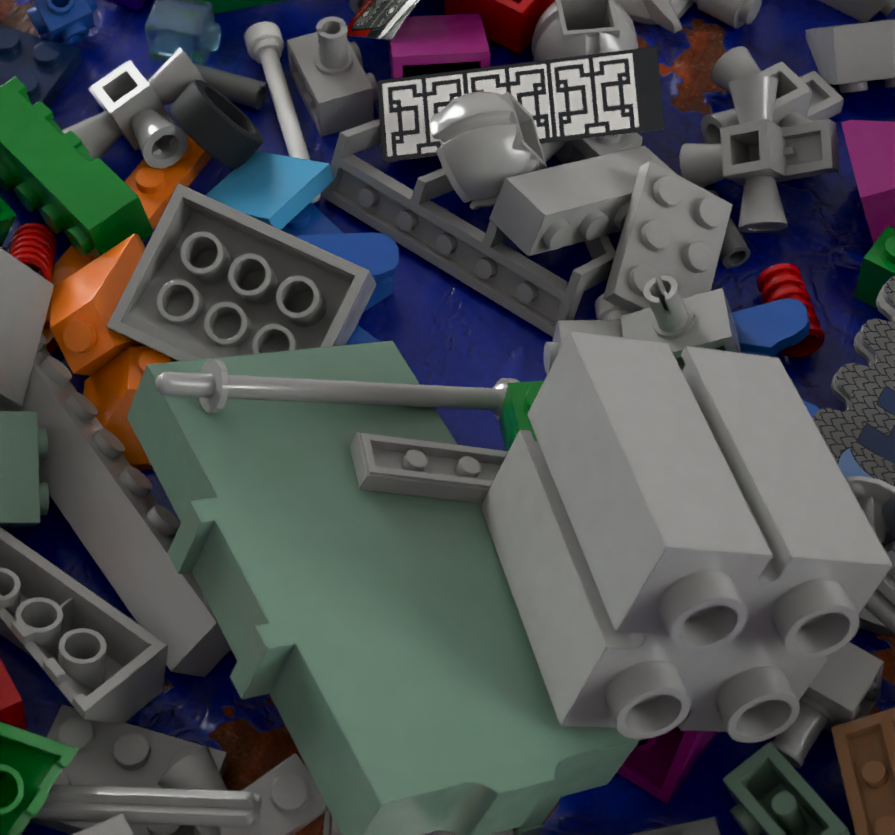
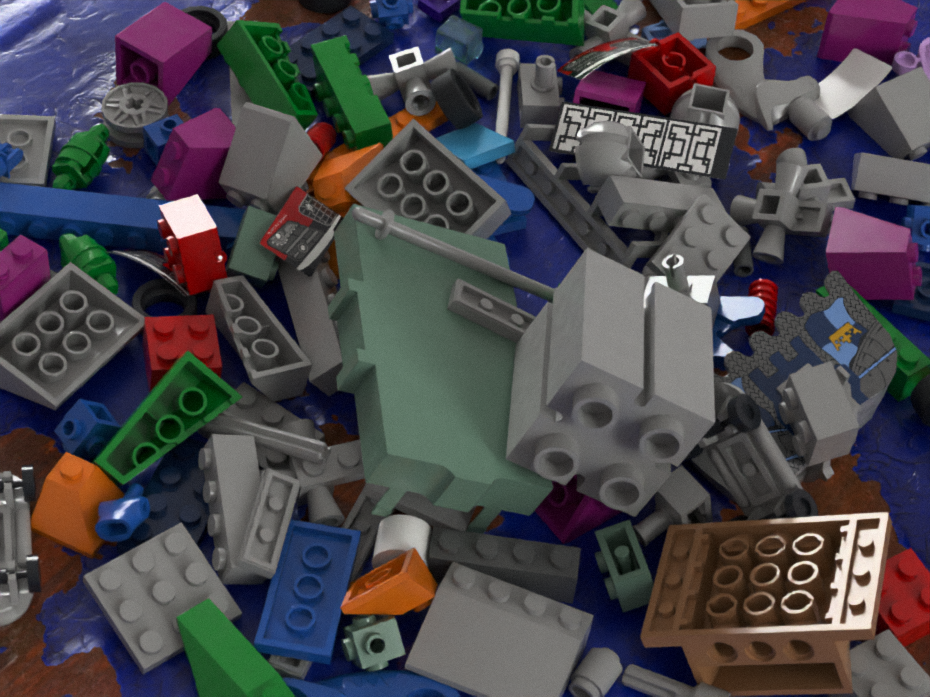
camera: 15 degrees right, 5 degrees down
none -> sticker [260,186,343,277]

